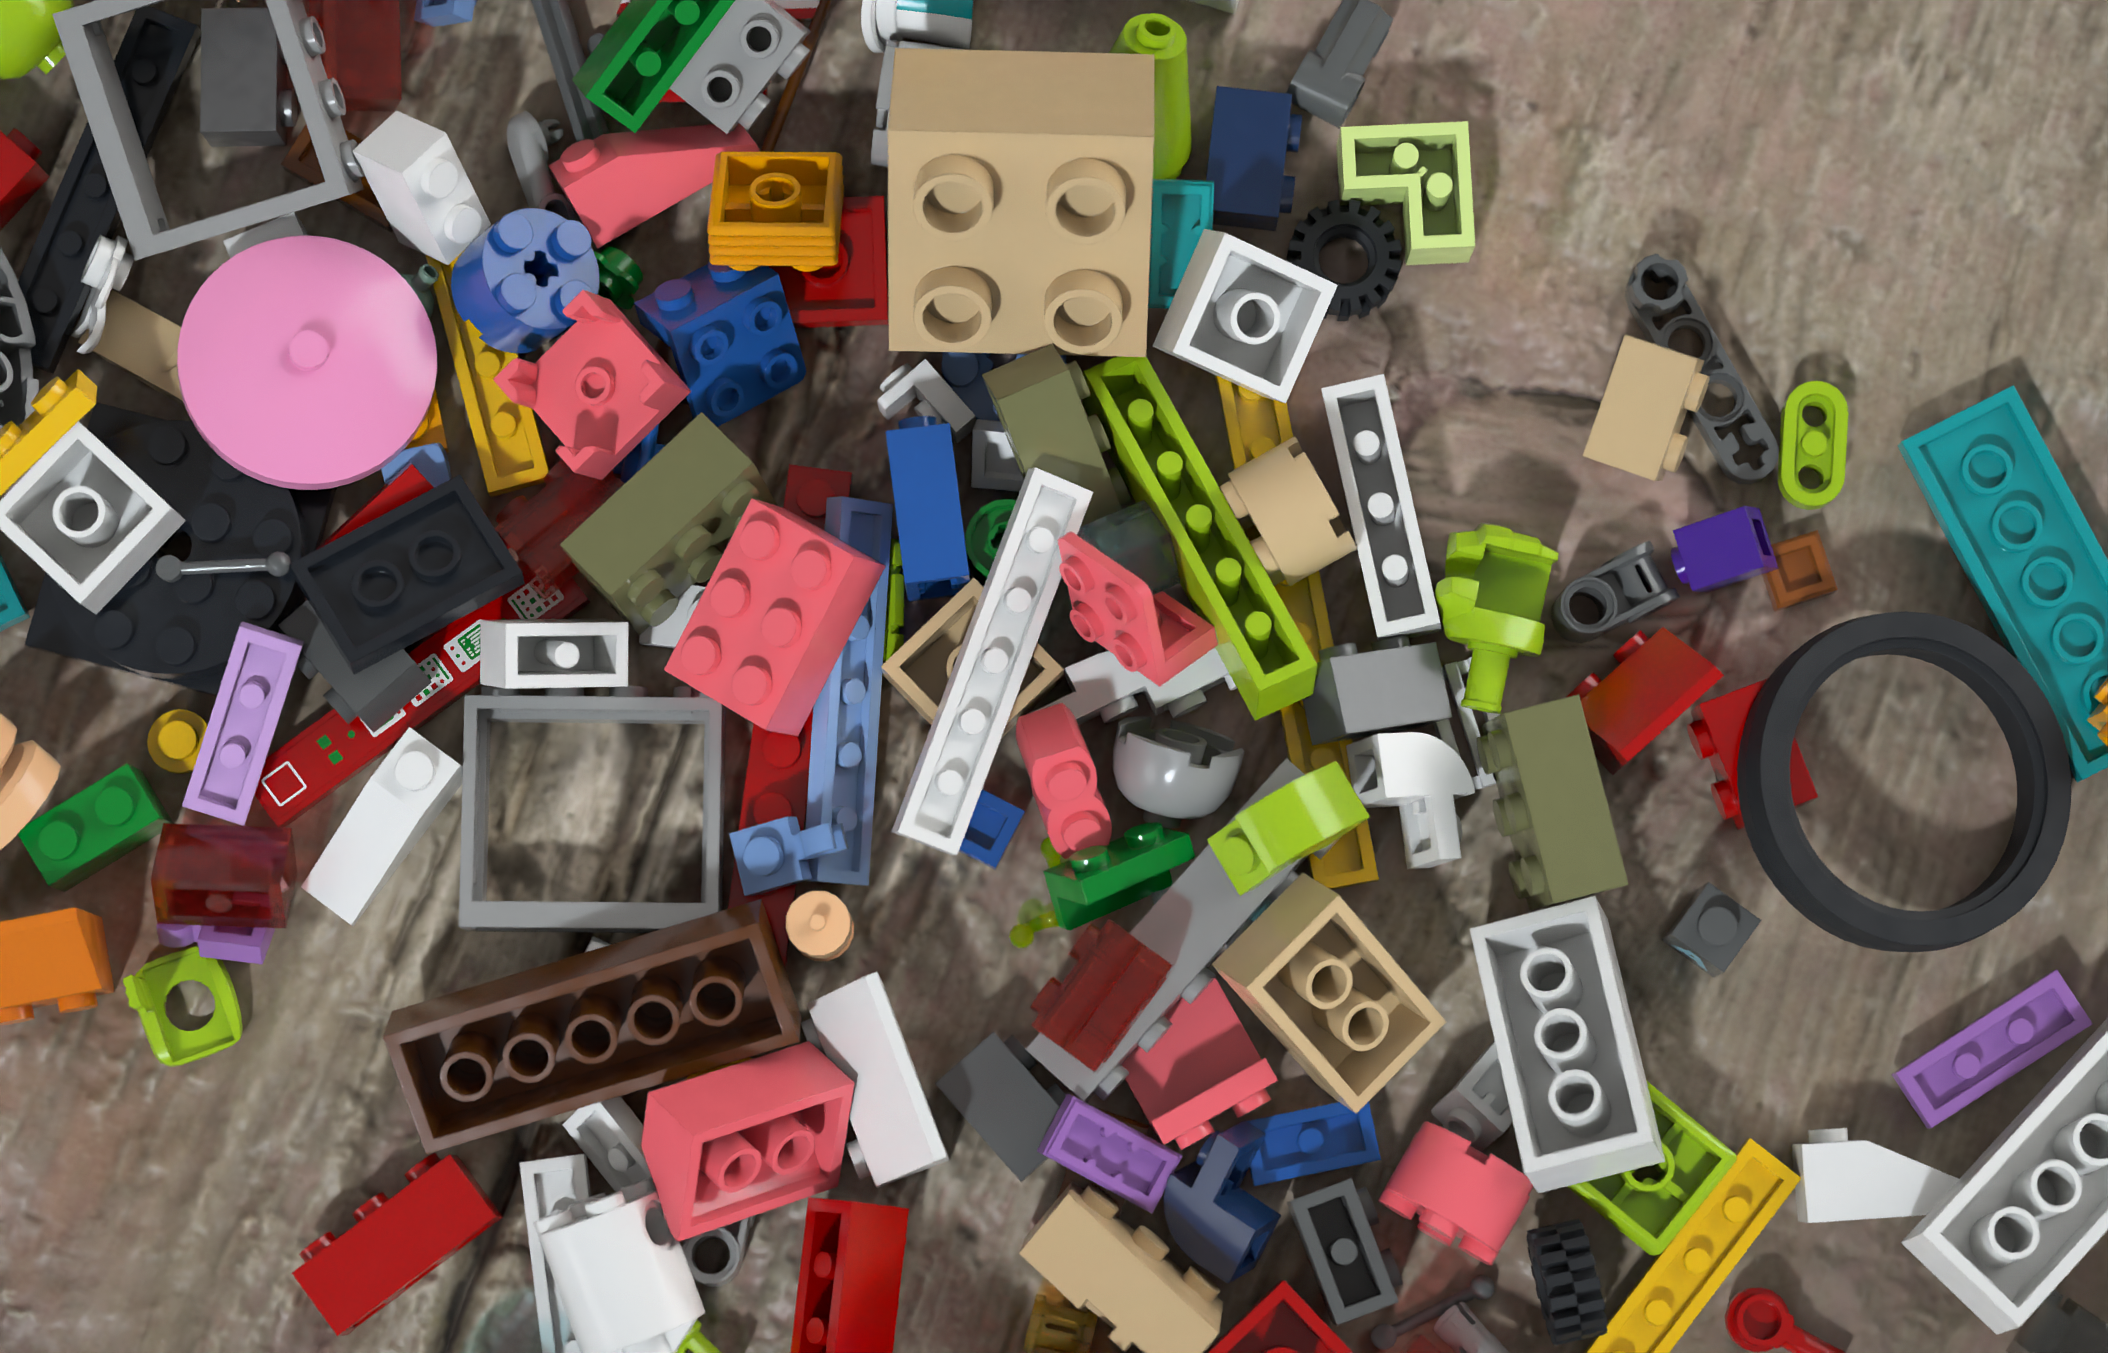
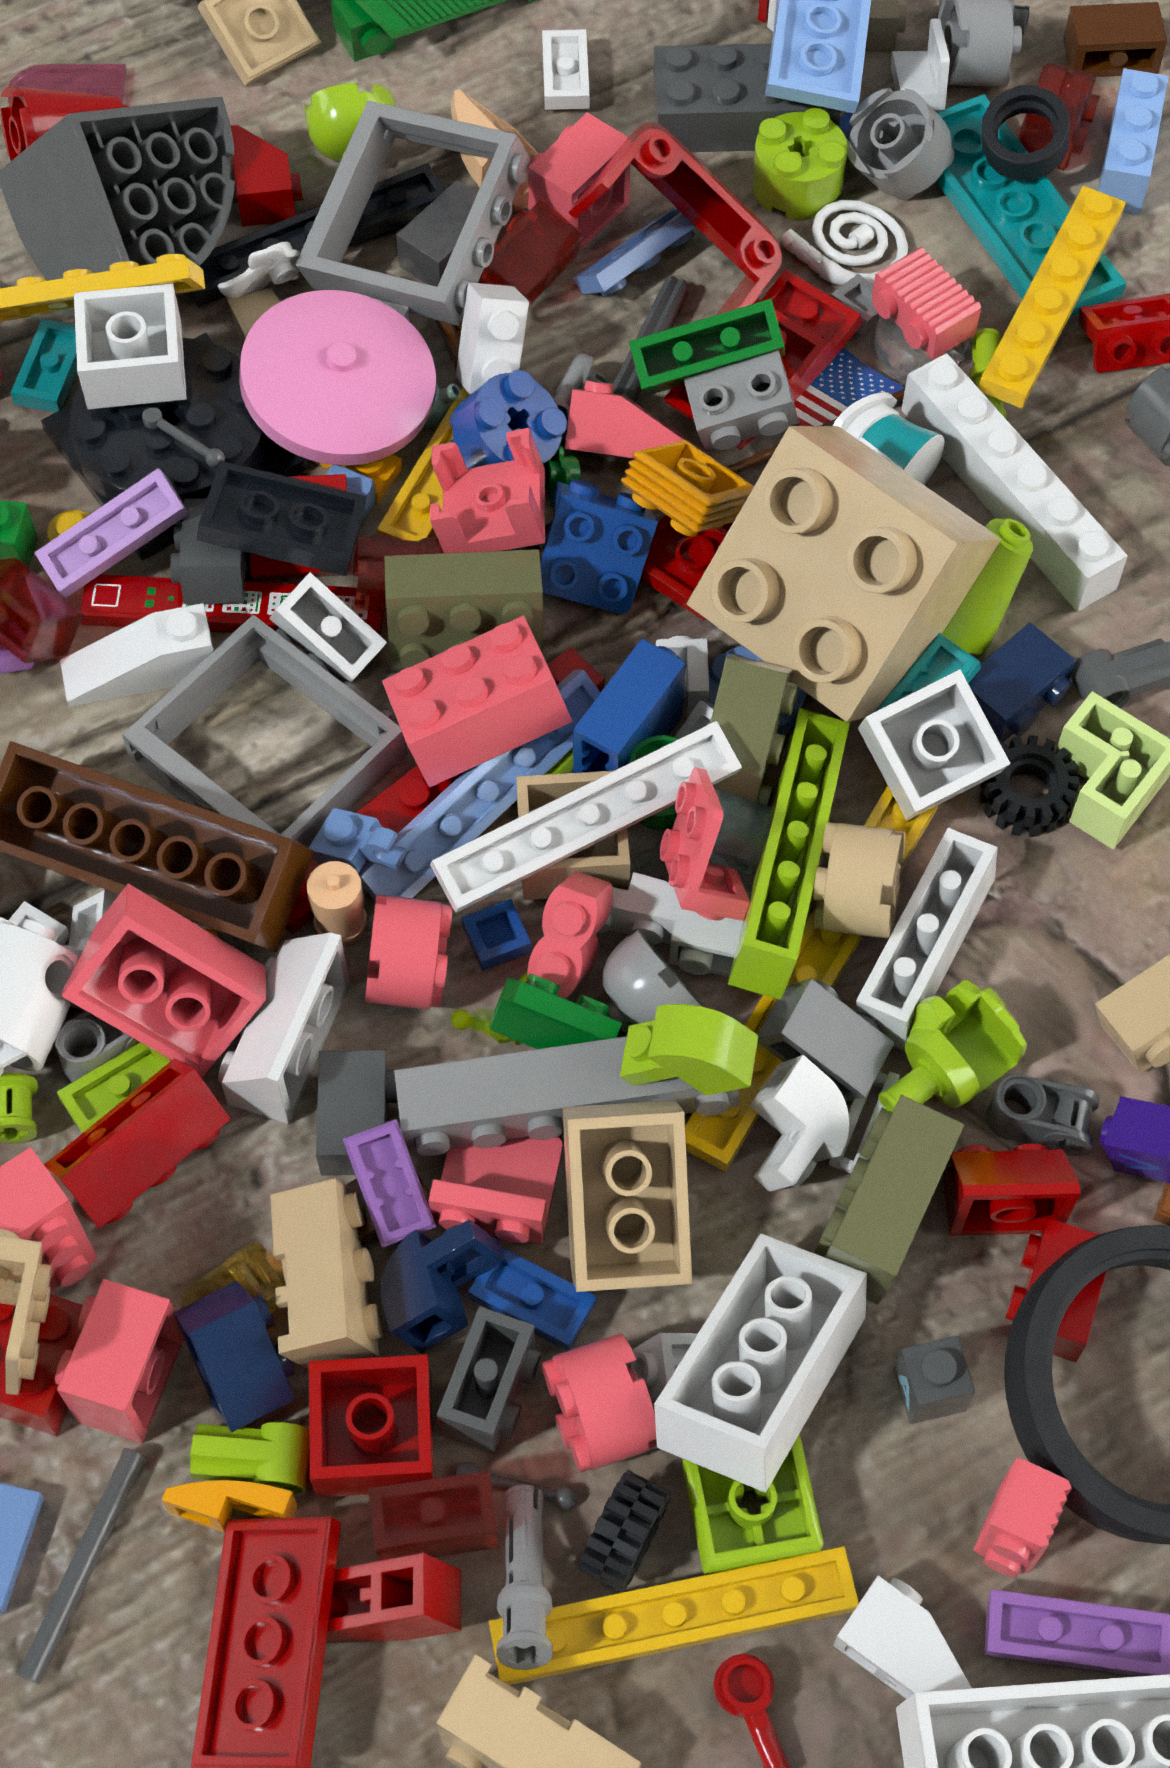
camera: 40 degrees right, 20 degrees down
clear red brick [1030,919,1175,1074] -> none
none -> lime plate [57,1042,170,1133]
none -> coral brick [364,894,452,1010]
none -> coral brick [973,1458,1072,1577]

